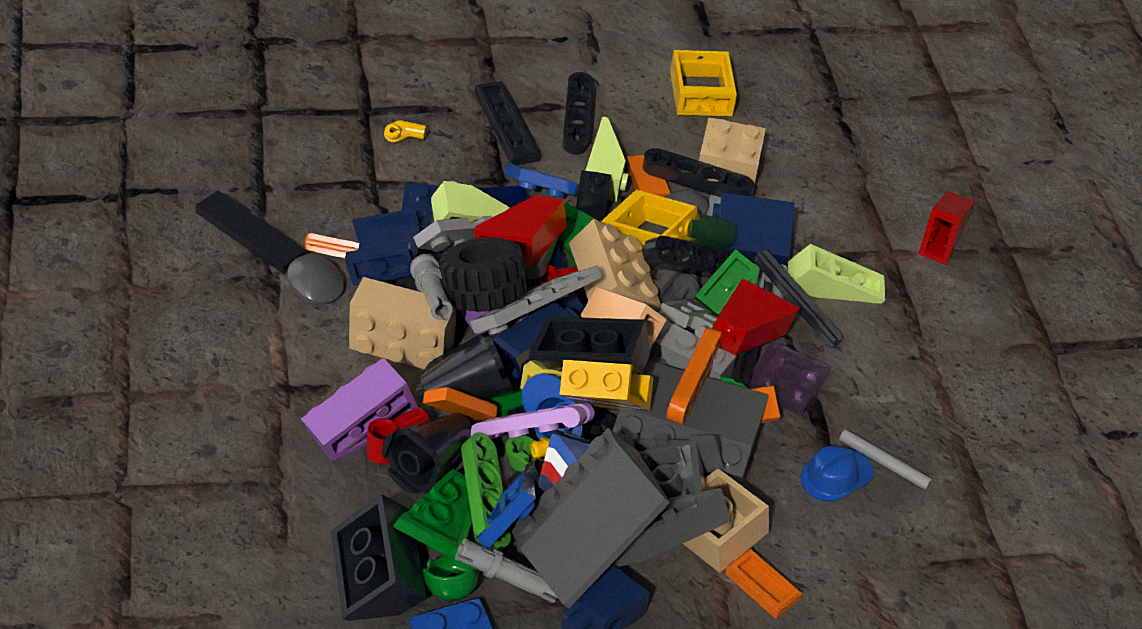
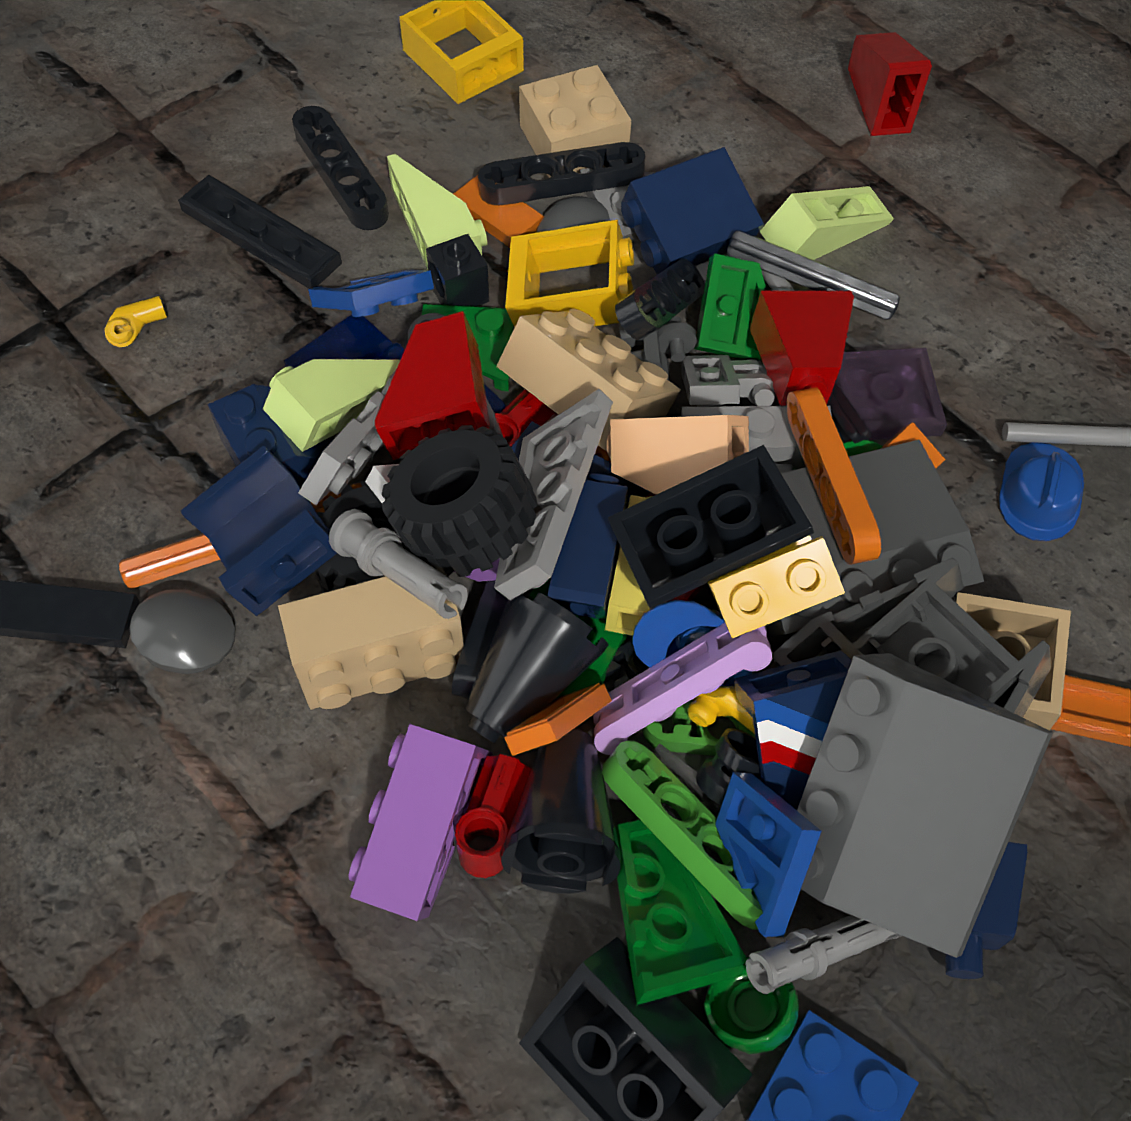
camera: 30 degrees left, 15 degrees up
clear green brick [687,214,735,249] -> none

